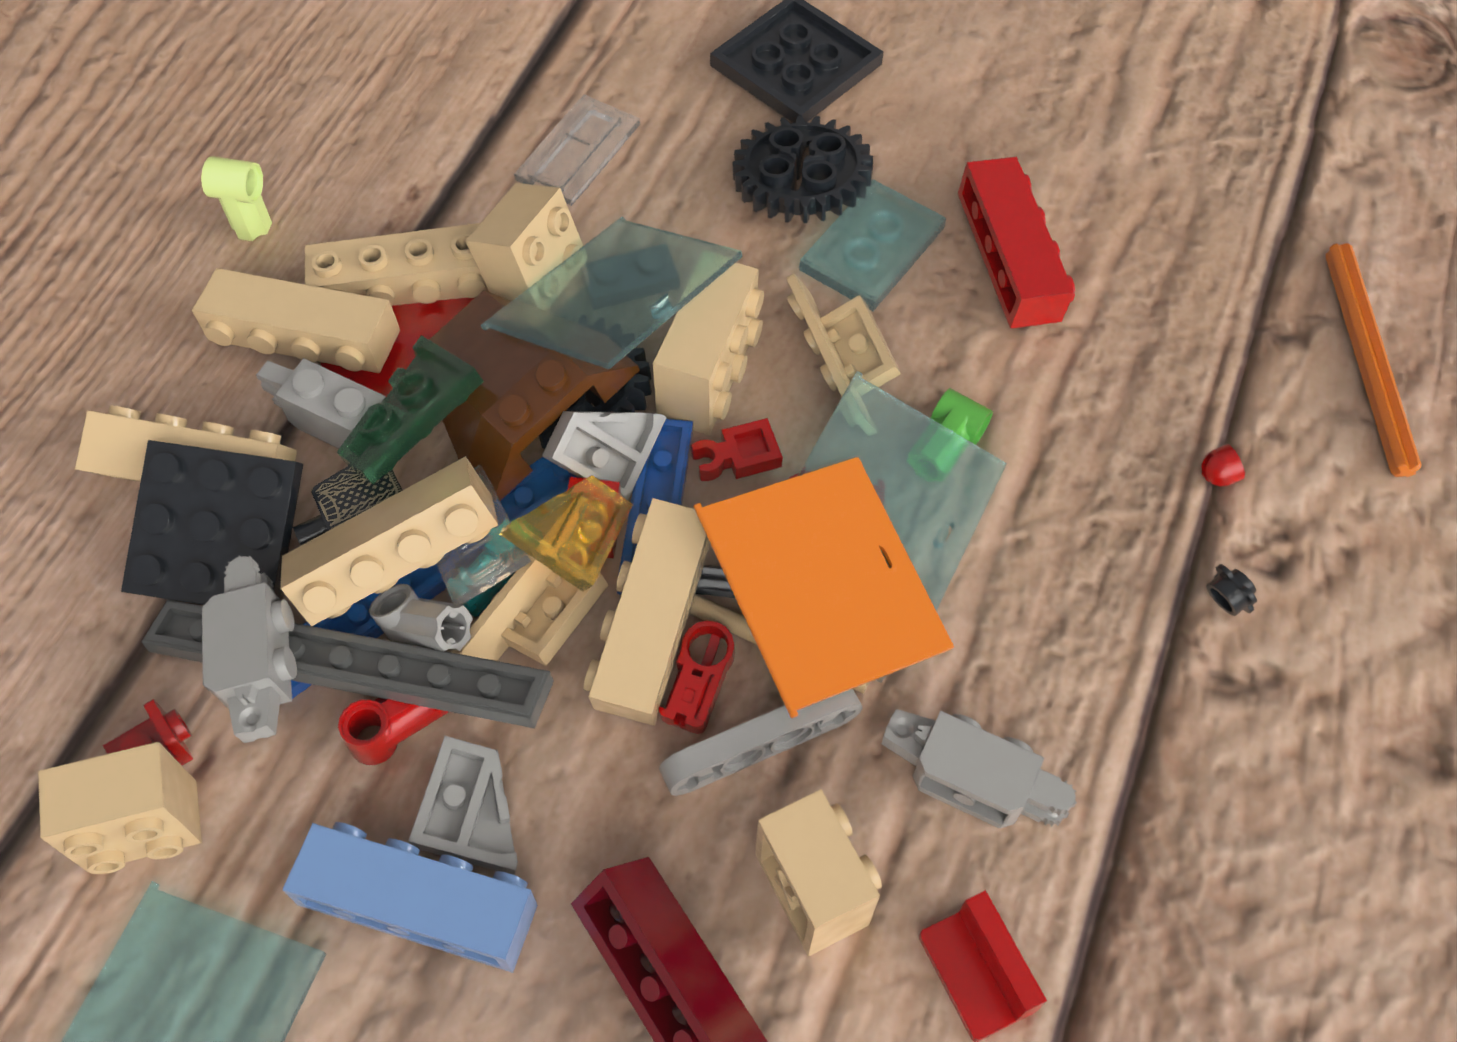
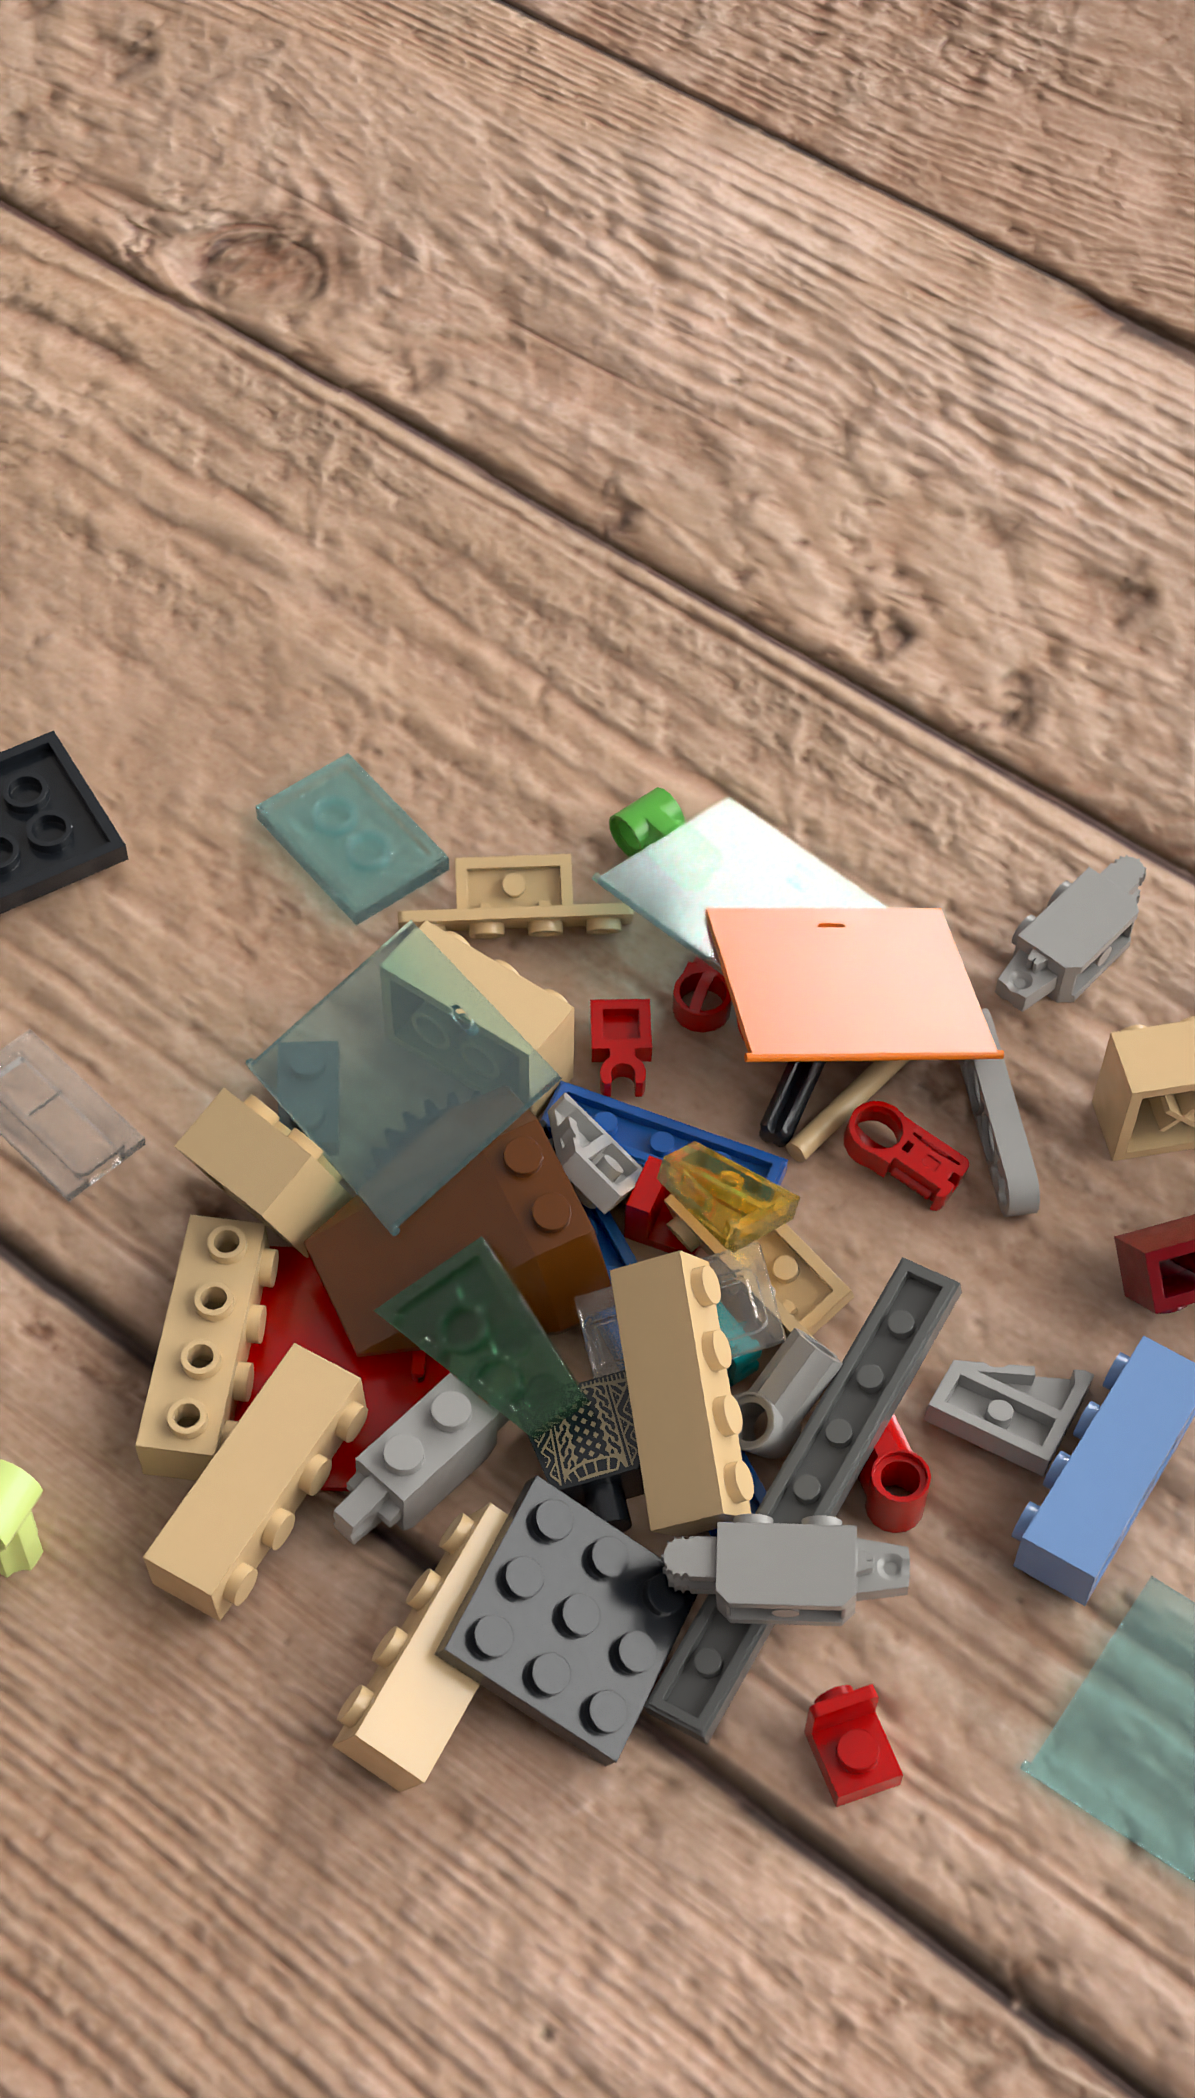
camera: 75 degrees left, 5 degrees down
tan brick [38,742,202,874] -> none
tan brick [584,498,710,726] -> none
black gear [732,115,873,223] -> none
red brick [957,157,1075,329] -> none
red hinge [1201,444,1245,487] -> none
black plate [1206,564,1257,616] -> none
orange axle [1325,243,1422,477] -> none

